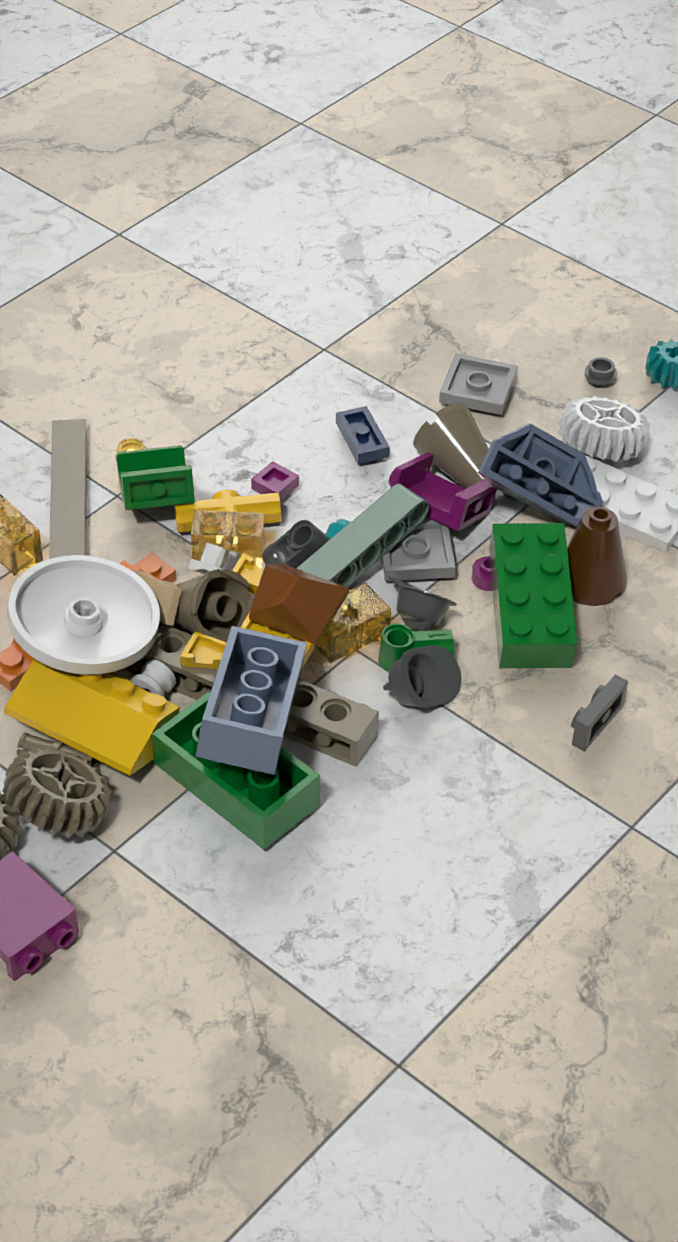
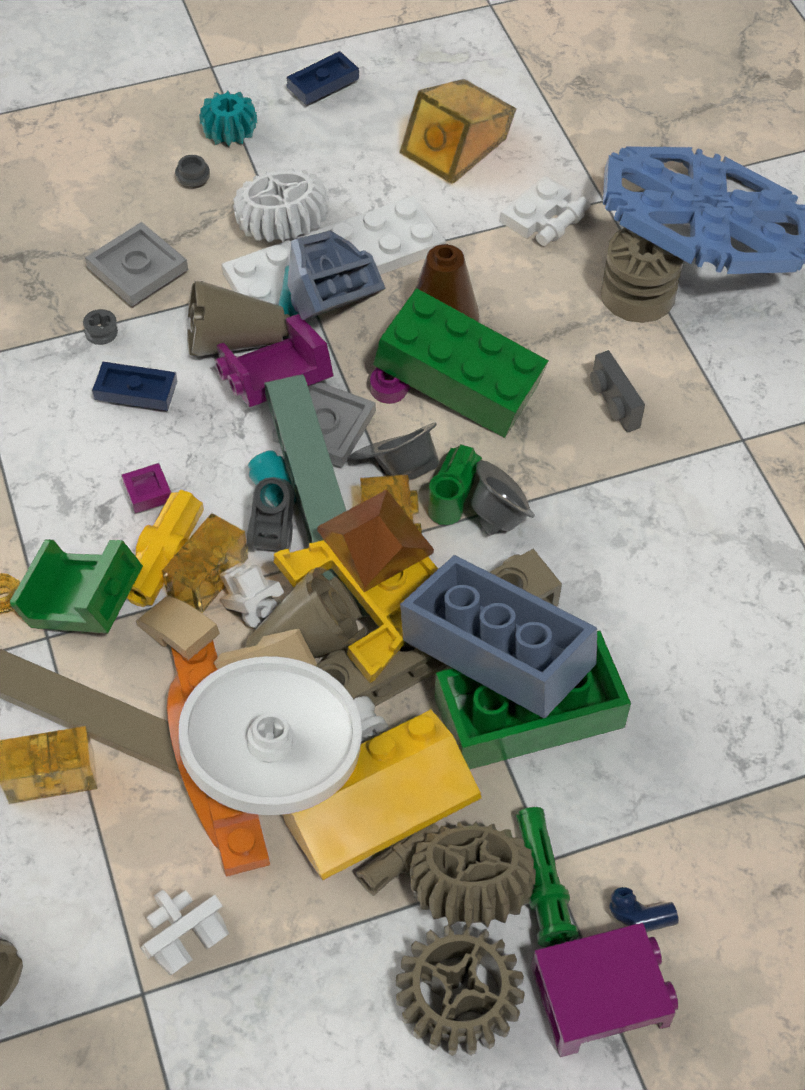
camera: 60 degrees left, 10 degrees up
none -> dark grey bush [83,309,118,345]
none -> tan slope [136,596,220,660]
none -> green pin [516,807,579,948]
none -> dark blue arm [609,887,679,932]

